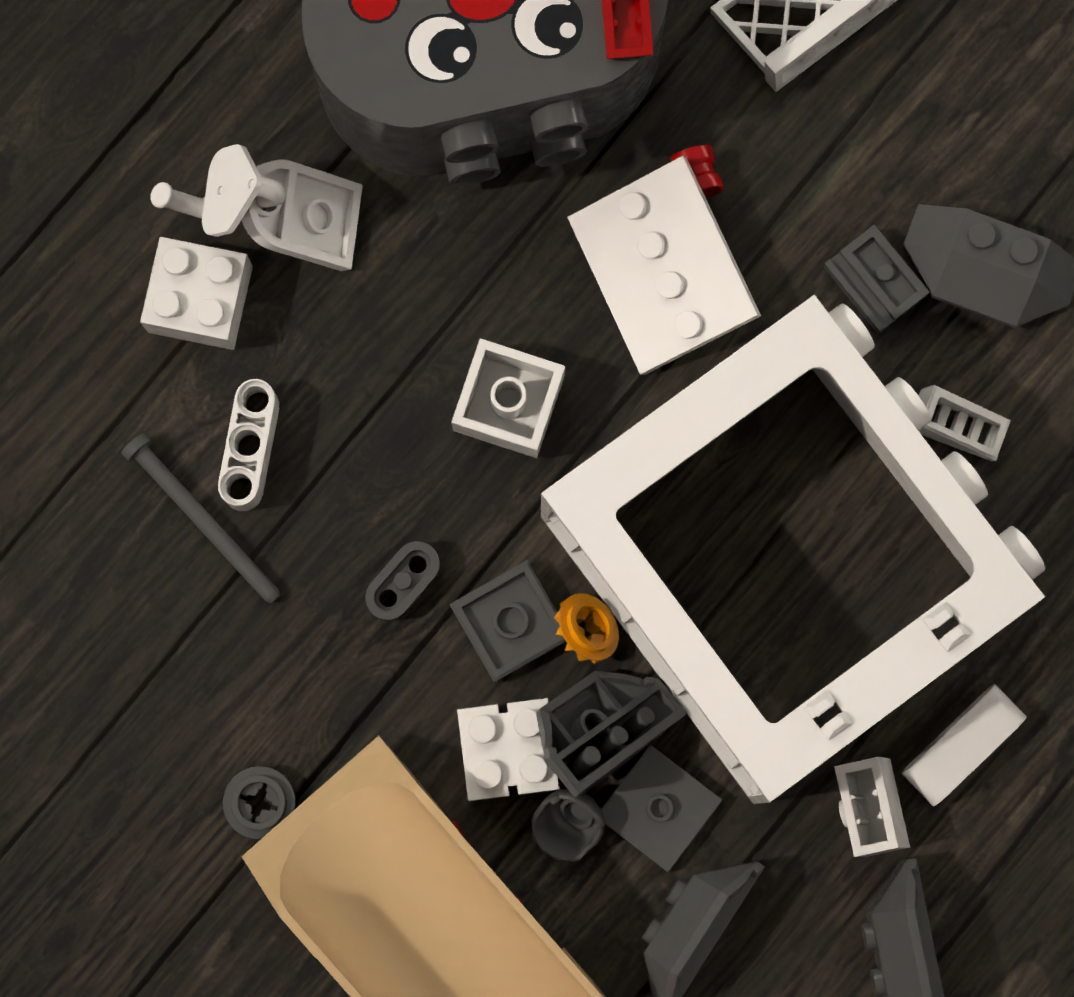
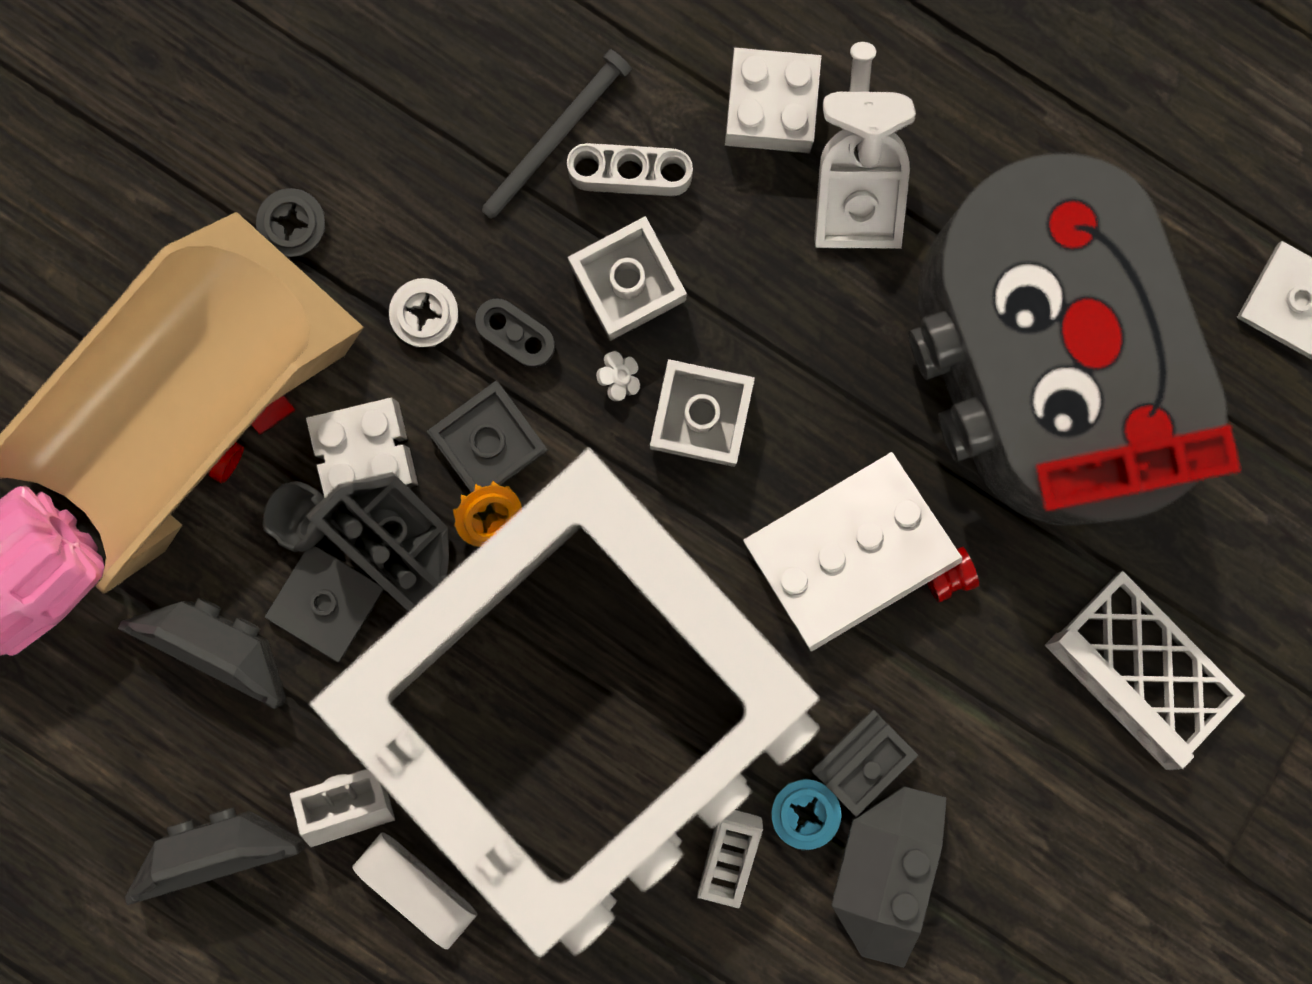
camera: 85 degrees right, 5 degrees up
none -> white gear [389,278,458,347]
none -> white brick [568,216,687,341]
none -> white plant [596,351,640,401]
none -> medium azure gear [771,779,841,850]

